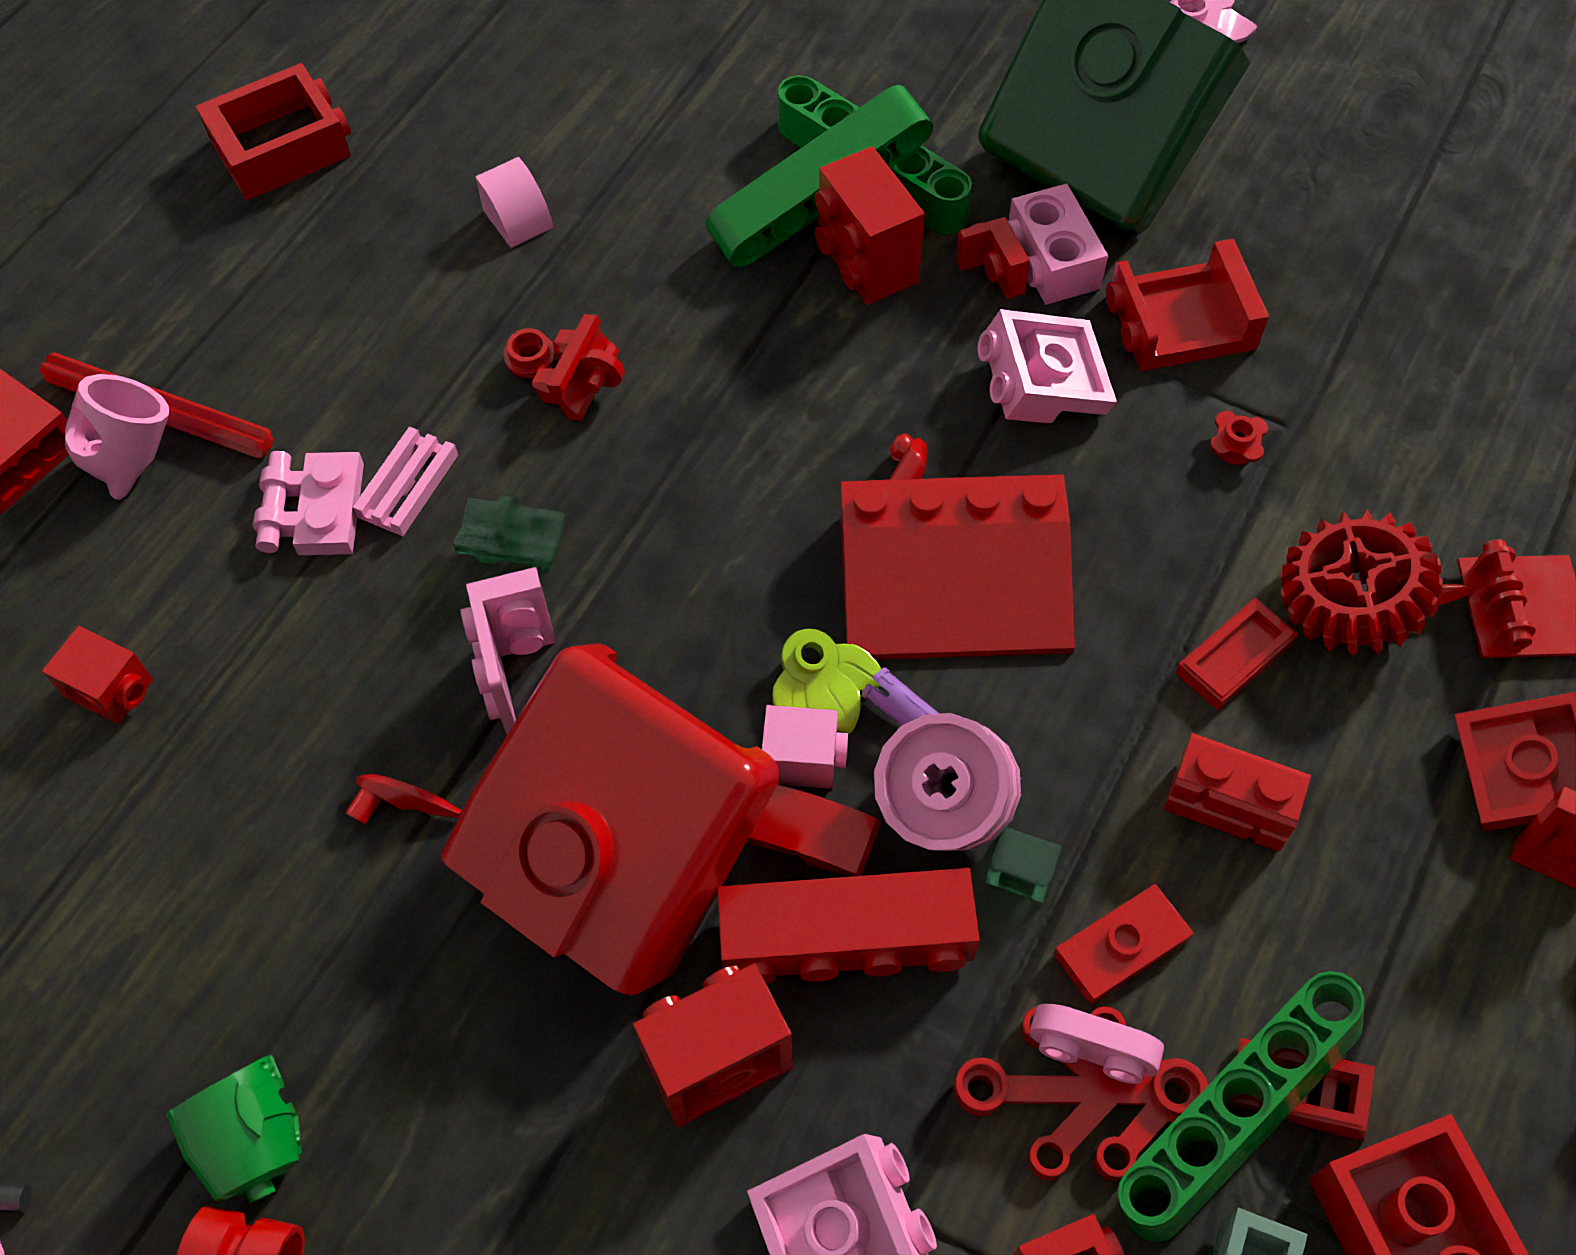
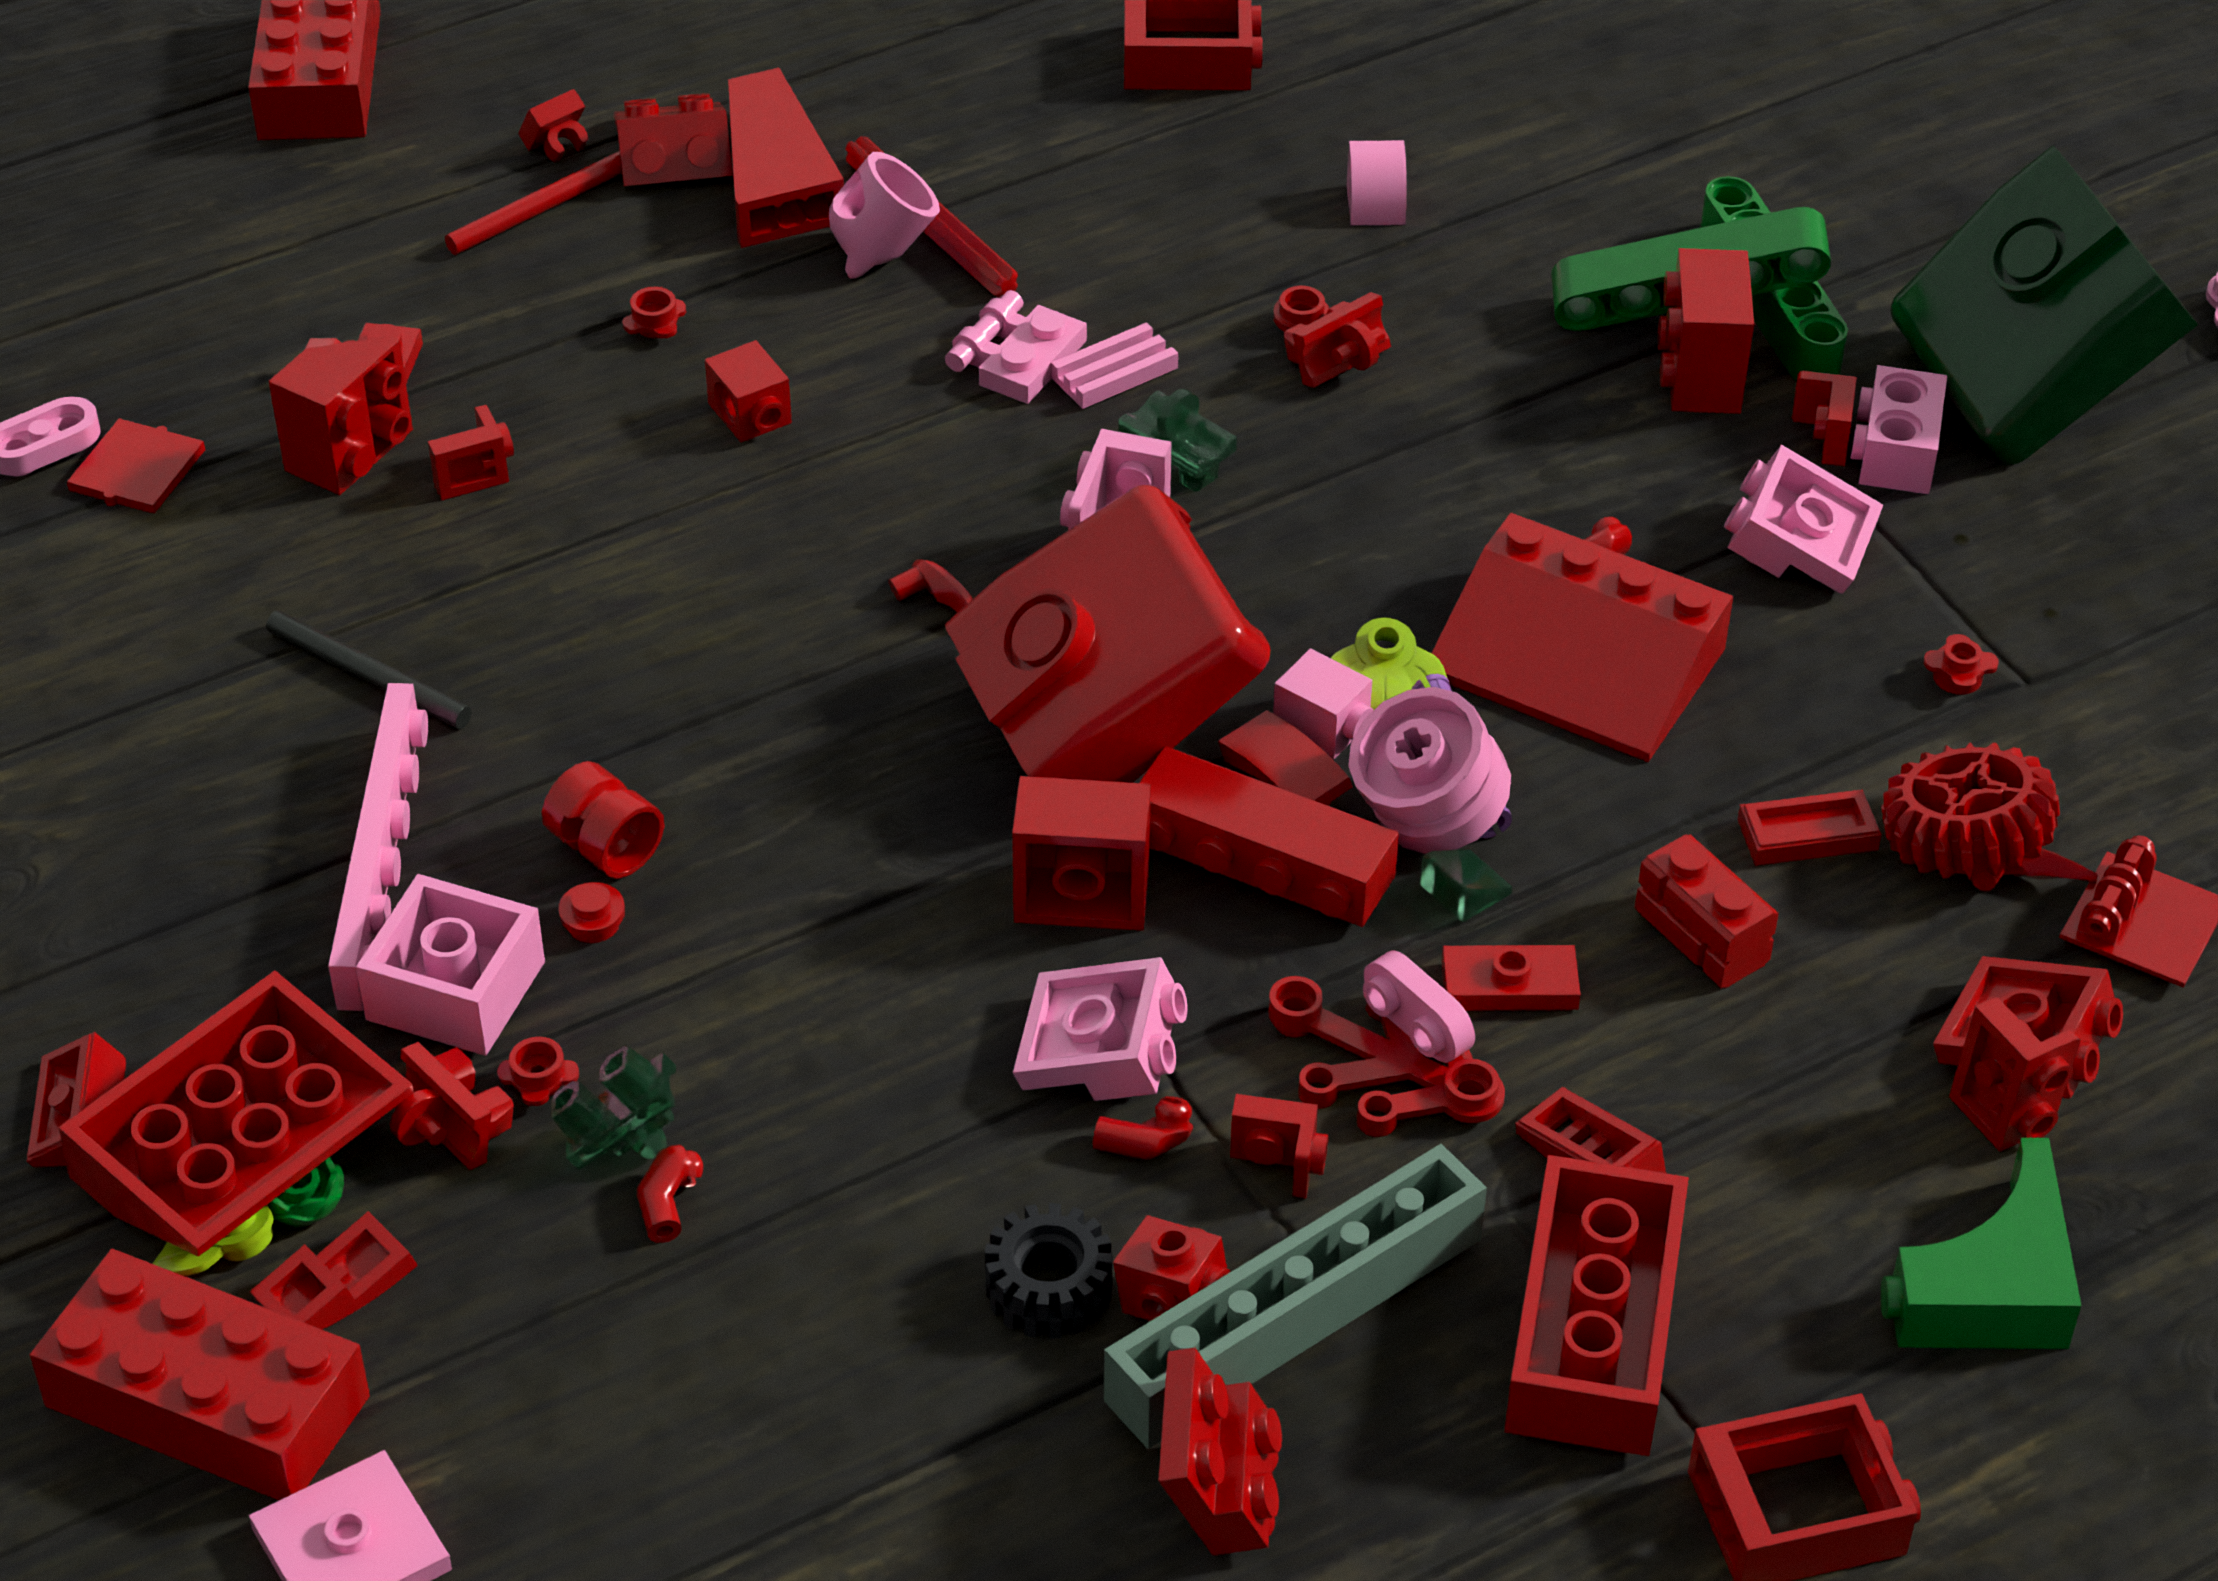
camera: 30 degrees right, 15 degrees down
green helmet [166,1055,302,1204] -> none
red panel [1106,239,1269,371] -> none
green beam [1118,971,1365,1242] -> none

